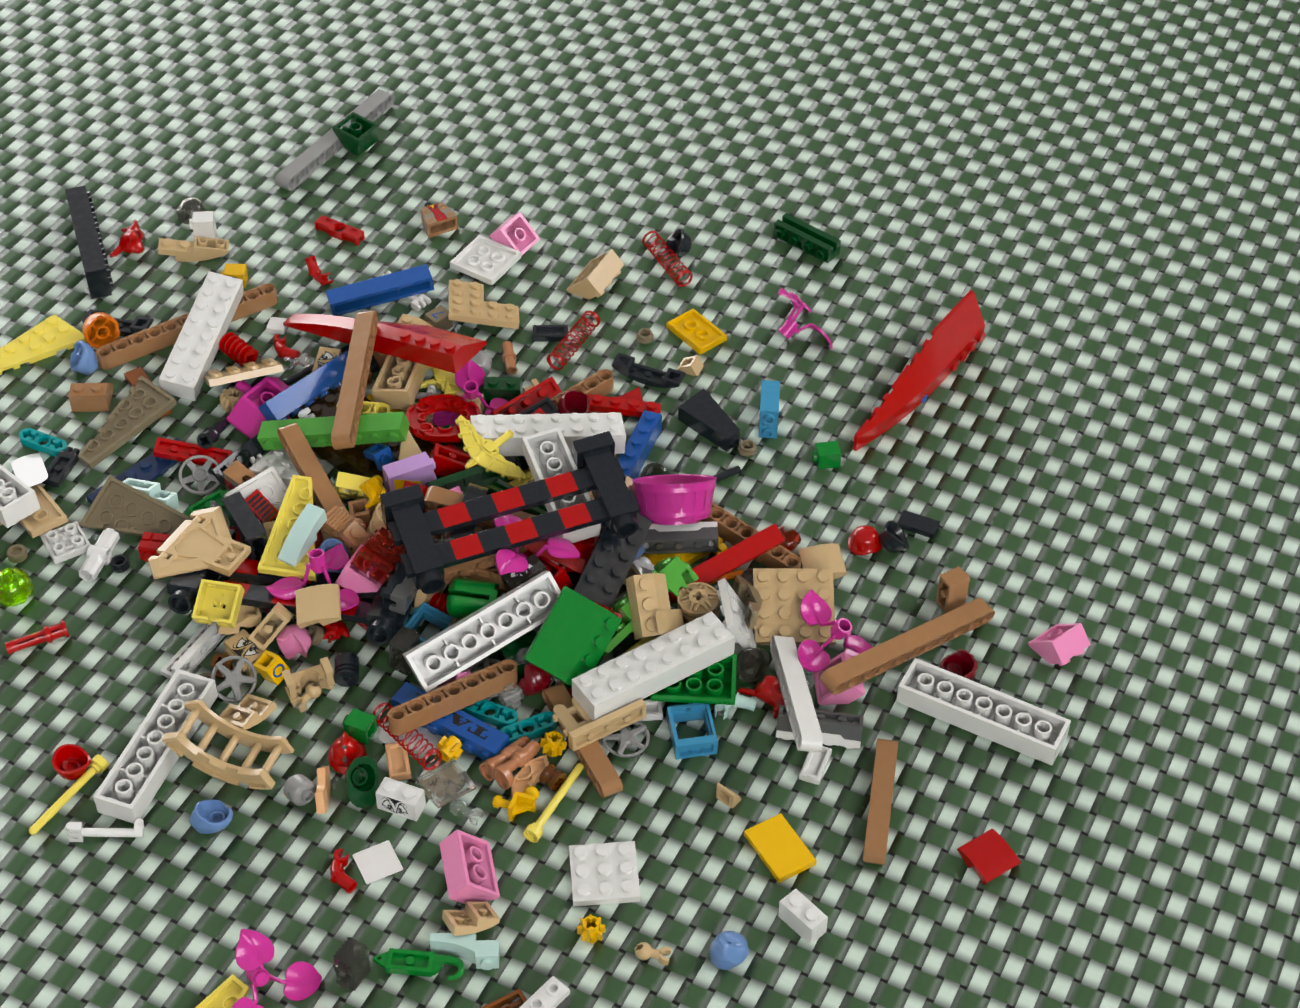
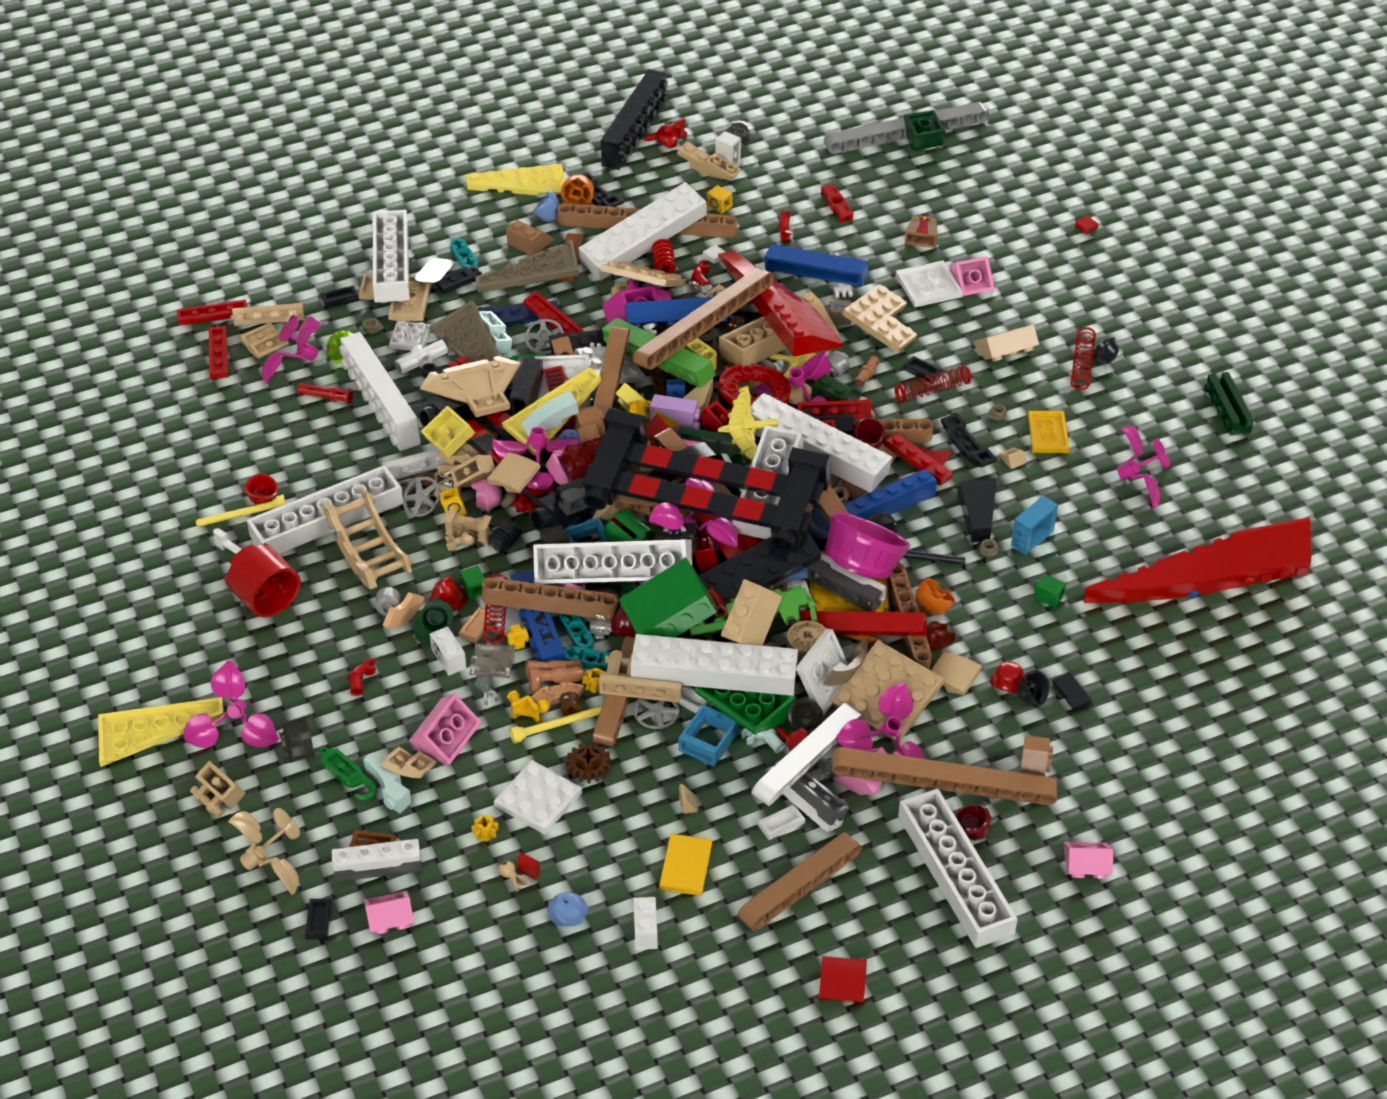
camera: 40 degrees right, 0 degrees up
medium blue hair [189,800,233,834] -> none
black pin [197,415,231,449] -> none
tan slope [219,693,277,730] -> none
white sticker [352,840,403,884] -> none
tan sticker [655,609,684,634] -> none
none -> red brick [224,543,301,618]
none -> white brick [339,332,420,451]
none -> red tile [517,853,540,880]
none -> reddish brown gear [566,742,611,784]
none -> orange cylinder [916,578,955,615]
none -> red tile [1075,215,1099,234]

